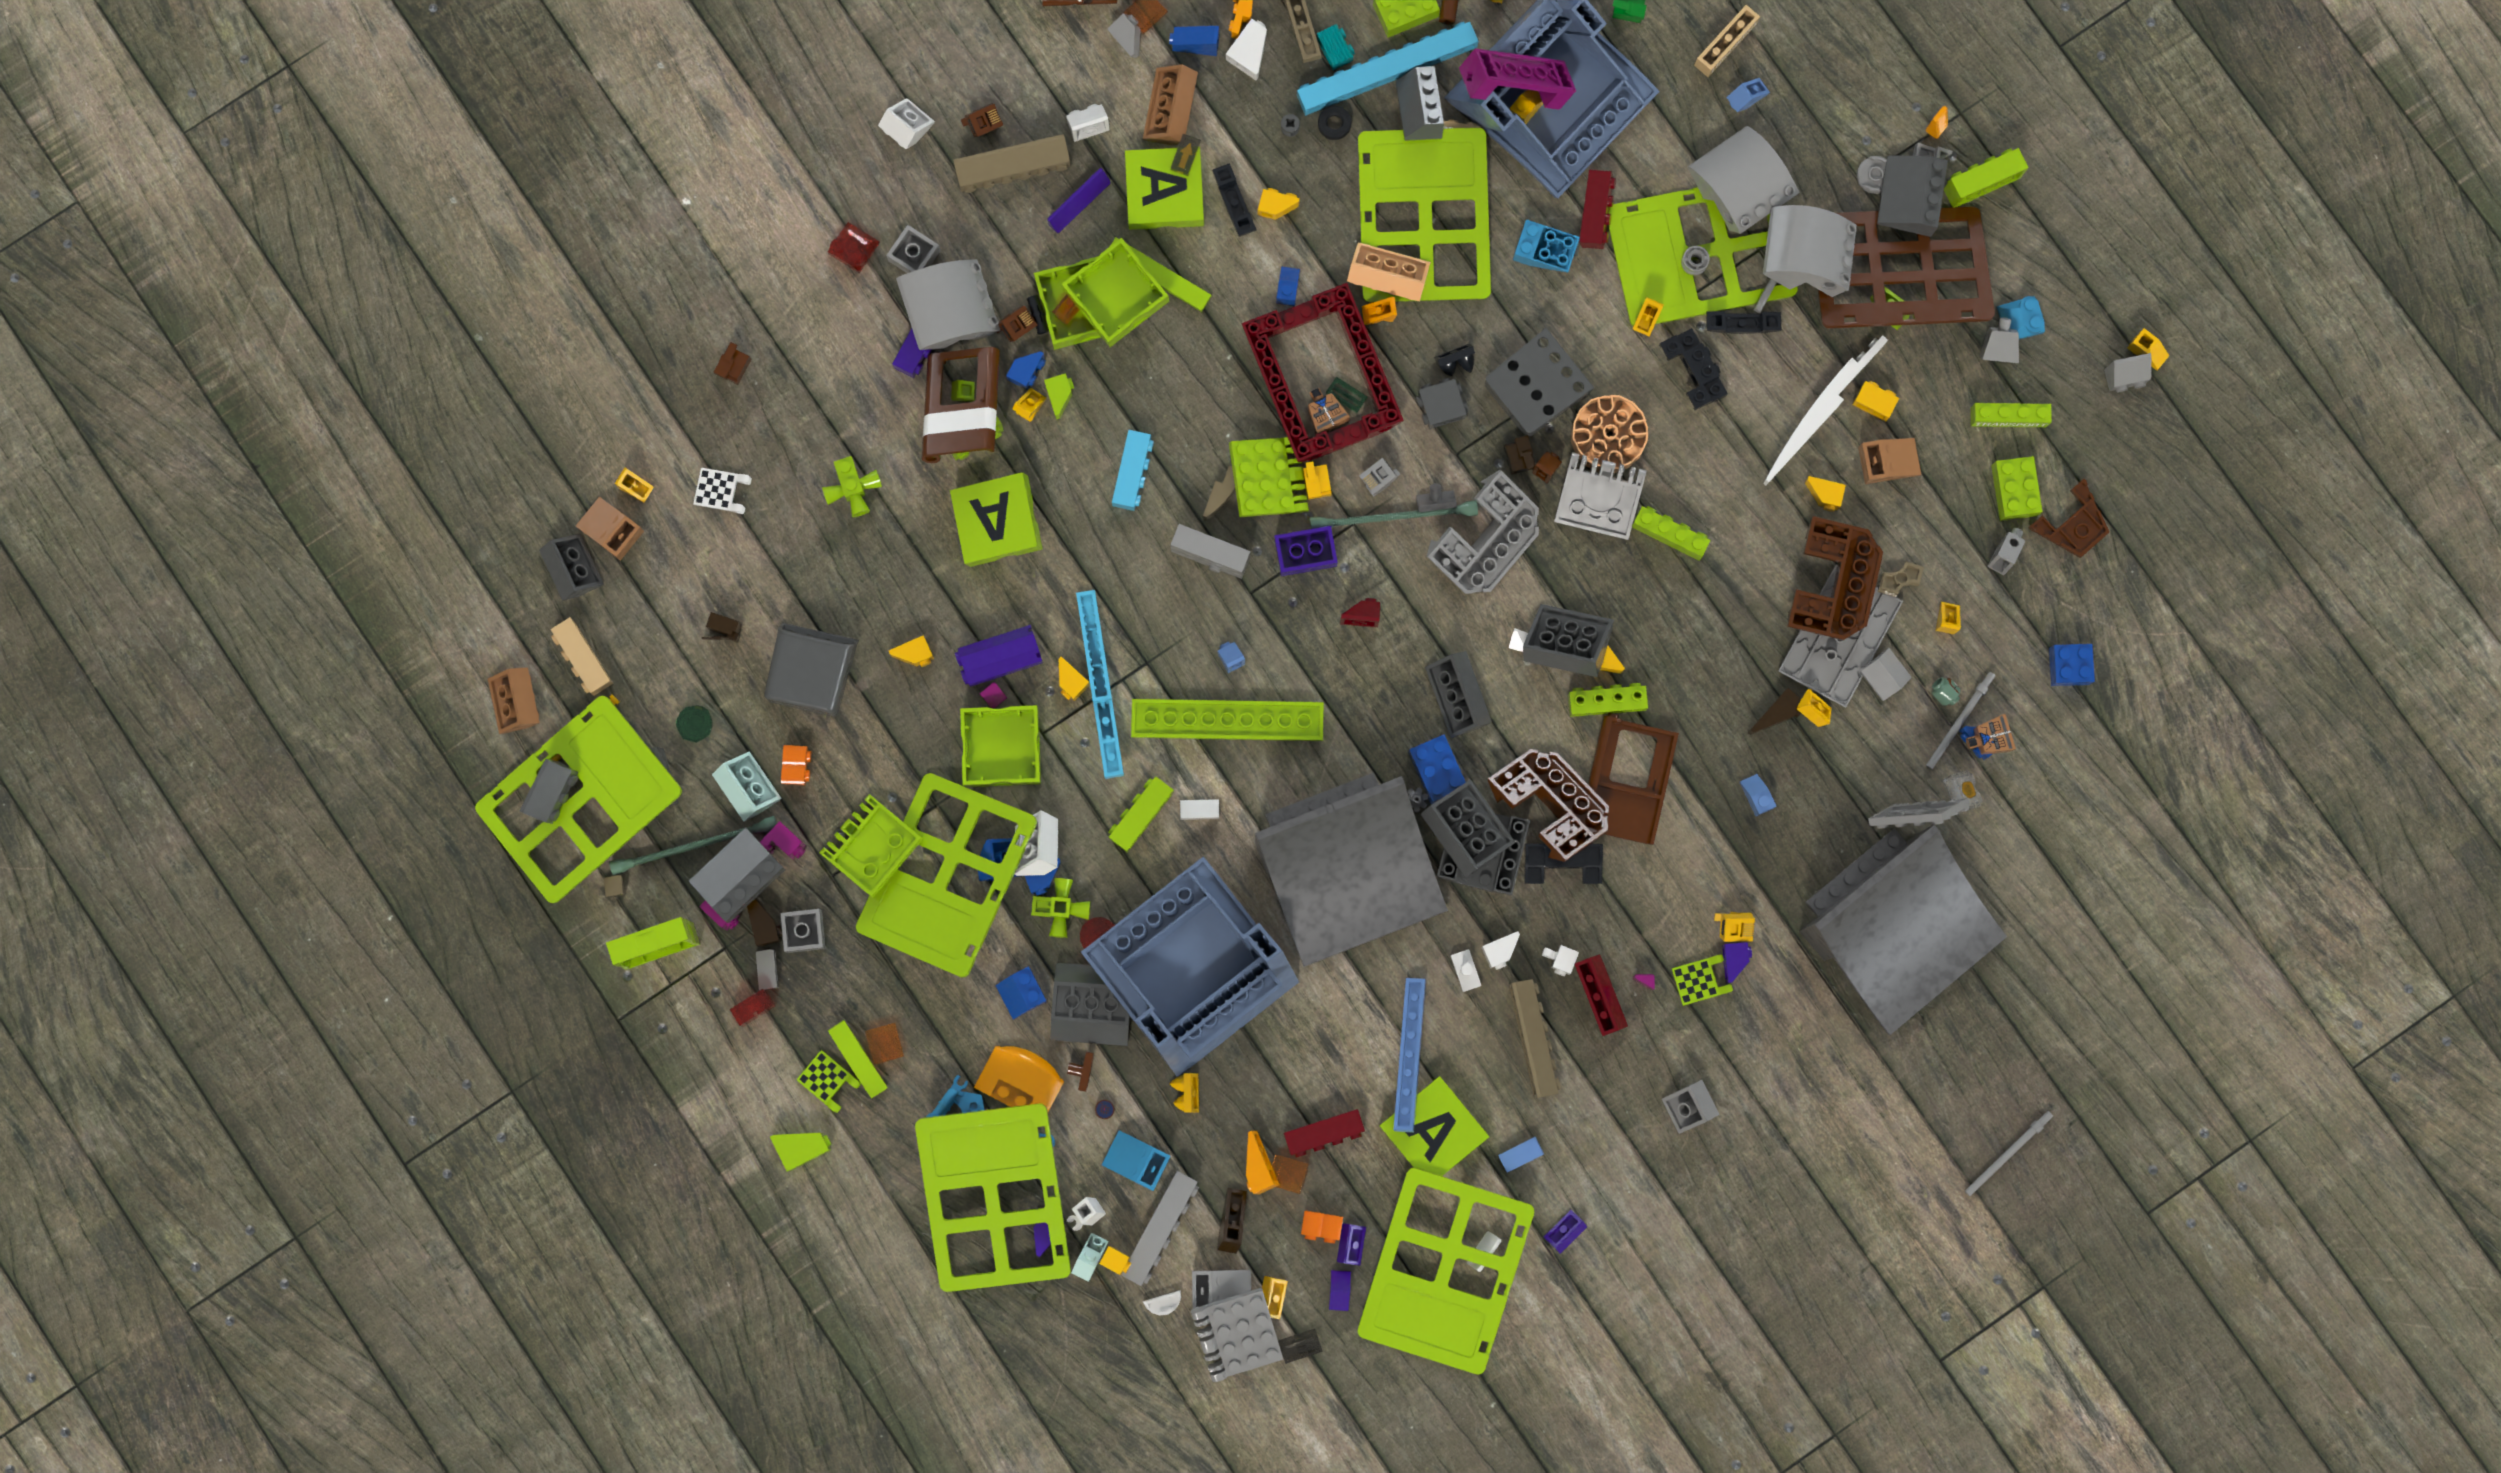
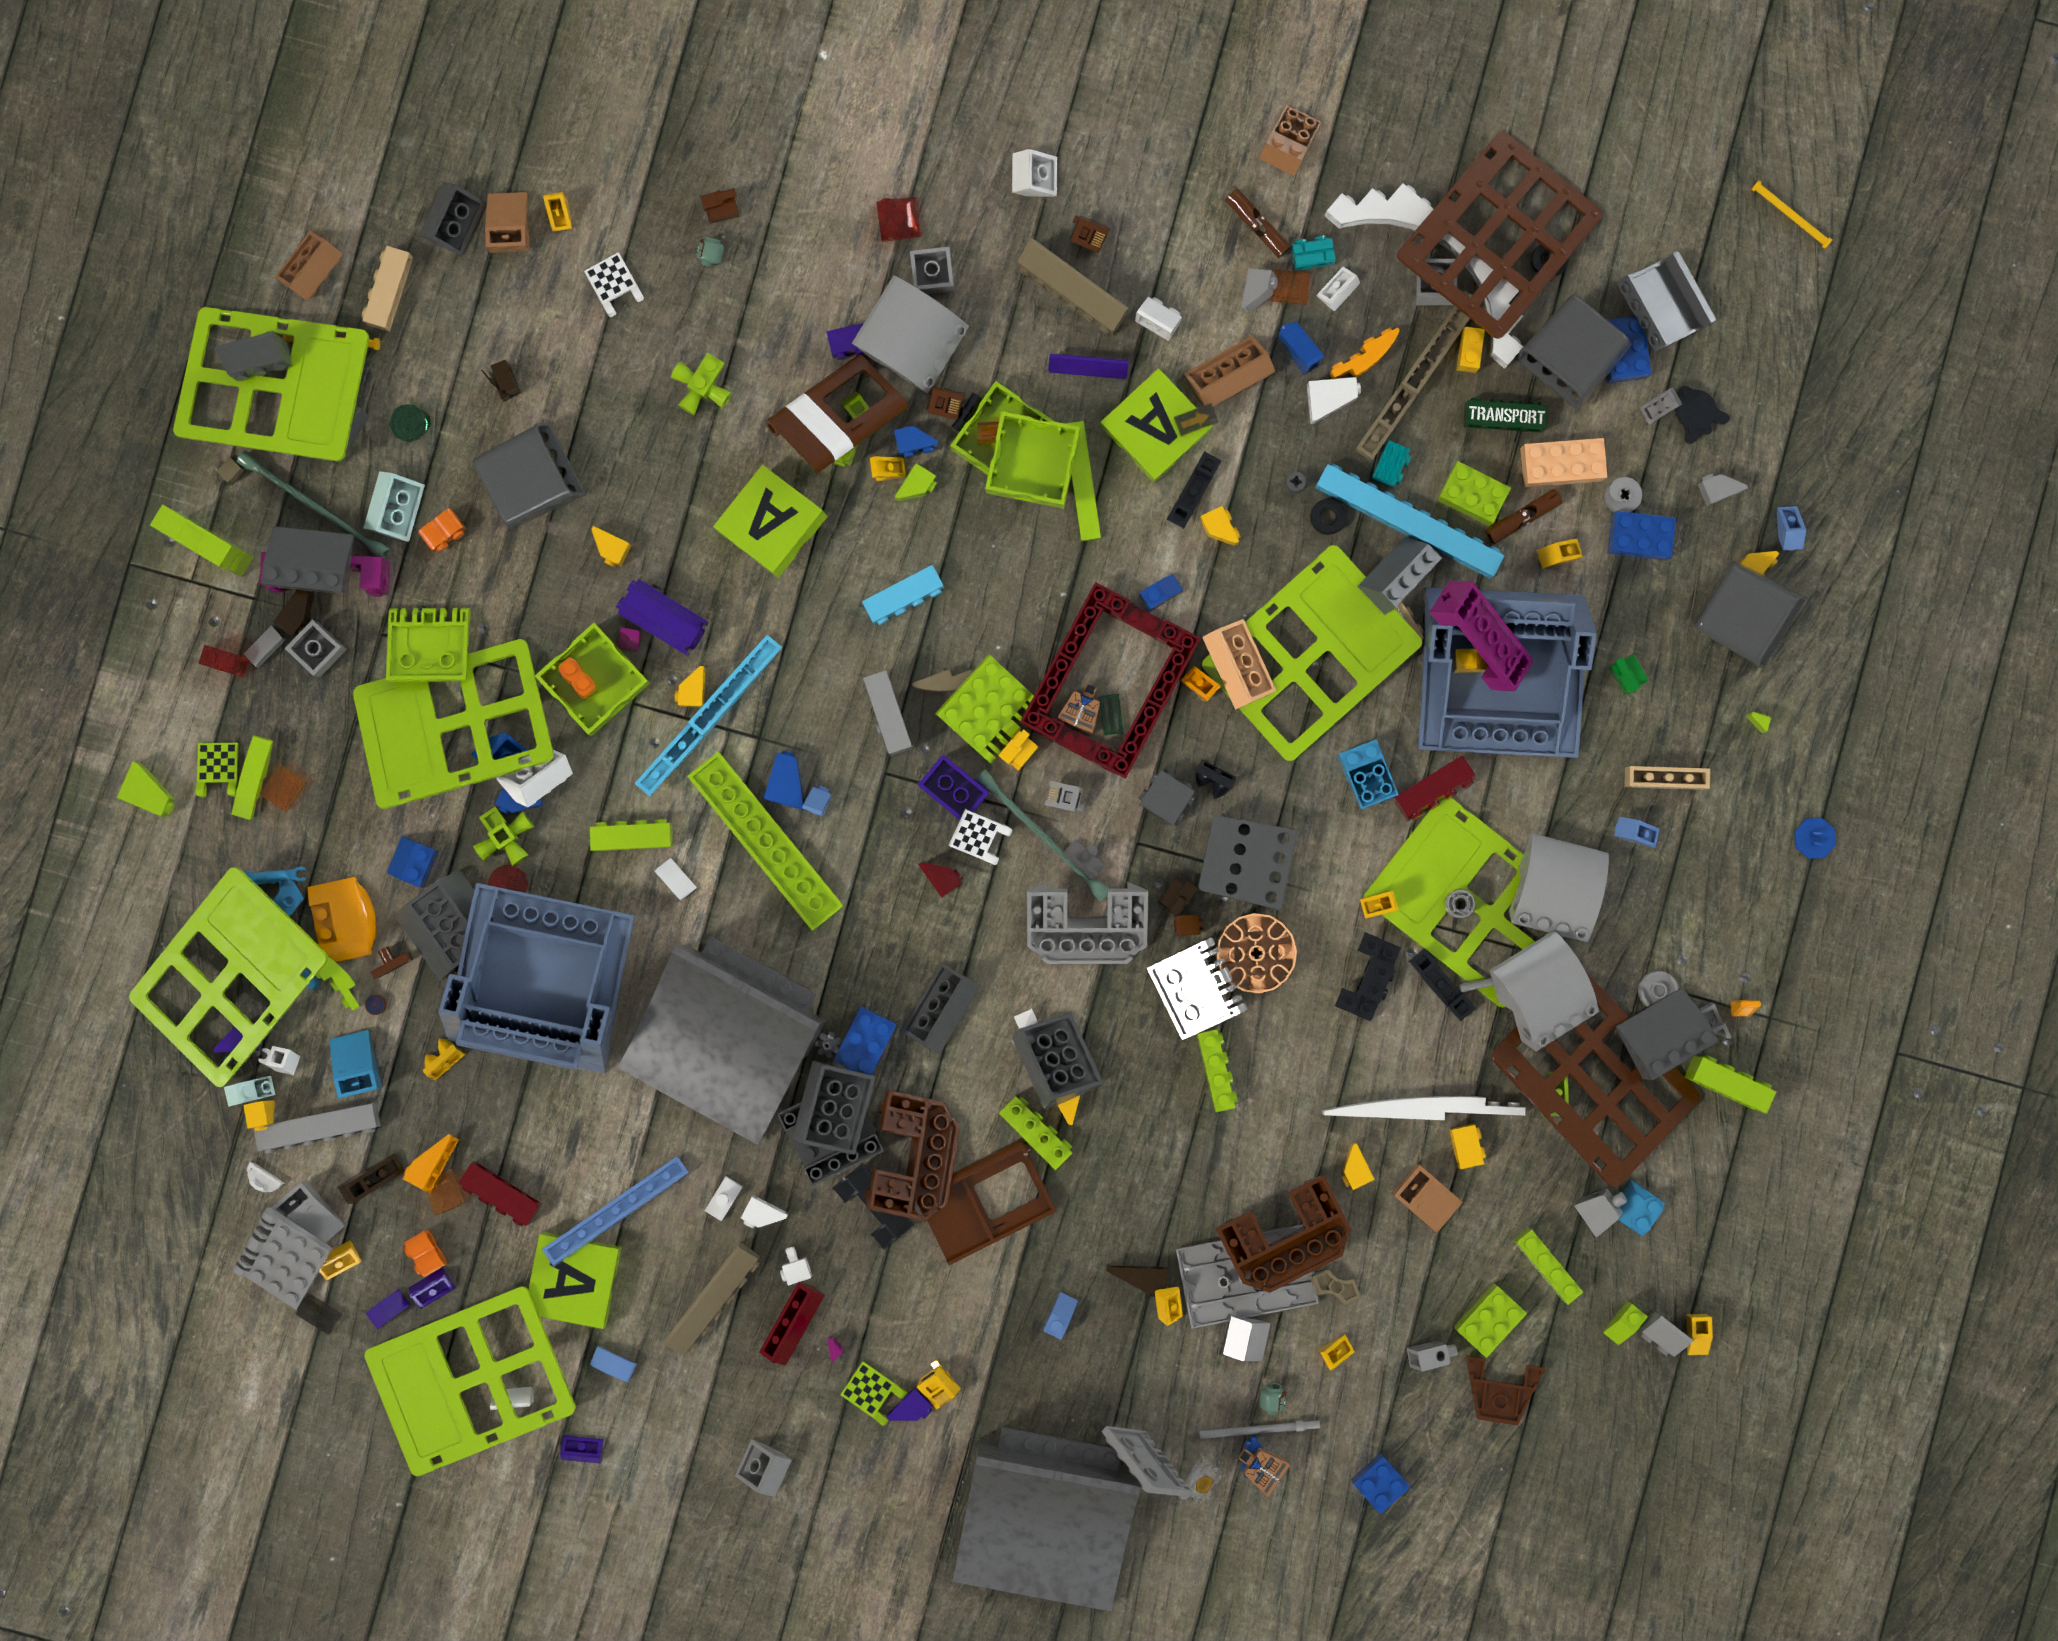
camera: 50 degrees right, 5 degrees up
none -> lime slope [315,957,360,1011]
none -> orange brick [558,658,597,700]
none -> sand green head [696,236,724,267]
none -> blue slope [764,751,804,810]
none -> white flag [949,809,1012,865]
none -> lime slope [1603,1301,1648,1345]

